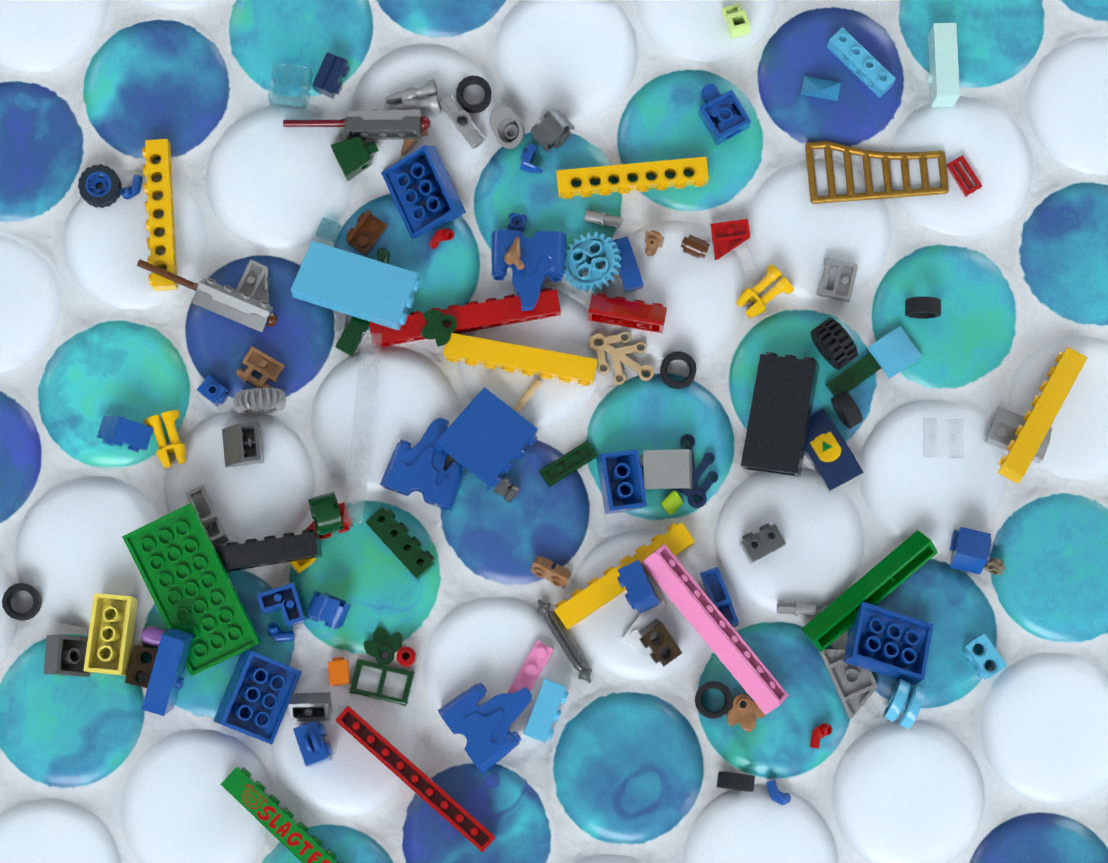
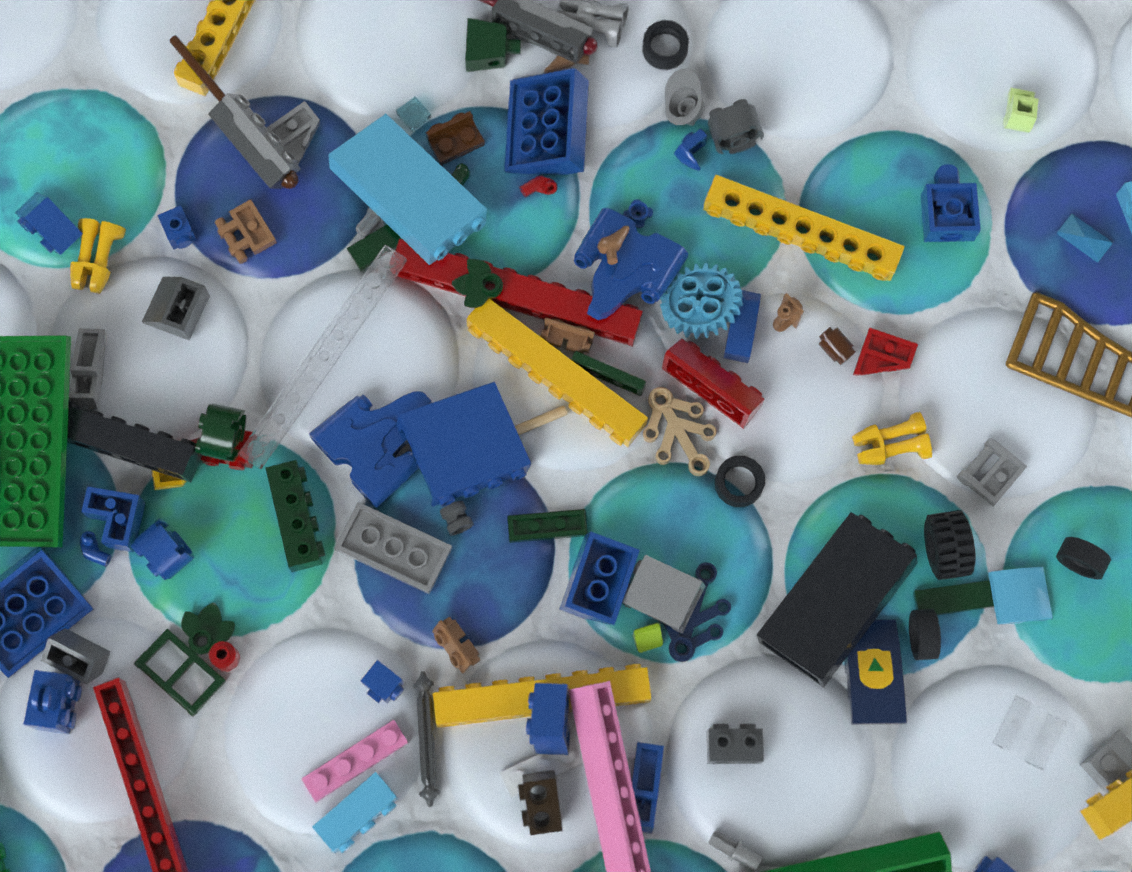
camera: 25 degrees right, 5 degrees down
light grey gear [234,387,286,415] -> none
orange brick [328,657,351,686] -> none
blue rock [438,682,532,773] -> none
light grey piece [439,95,486,149] -> none
light grey axle [584,210,623,228] -> none
none -> light grey plate [334,502,453,595]
none -> blue brick [360,660,404,704]
none -> medium nougat hinge [540,317,594,354]
none -> dark green tile [572,351,646,396]

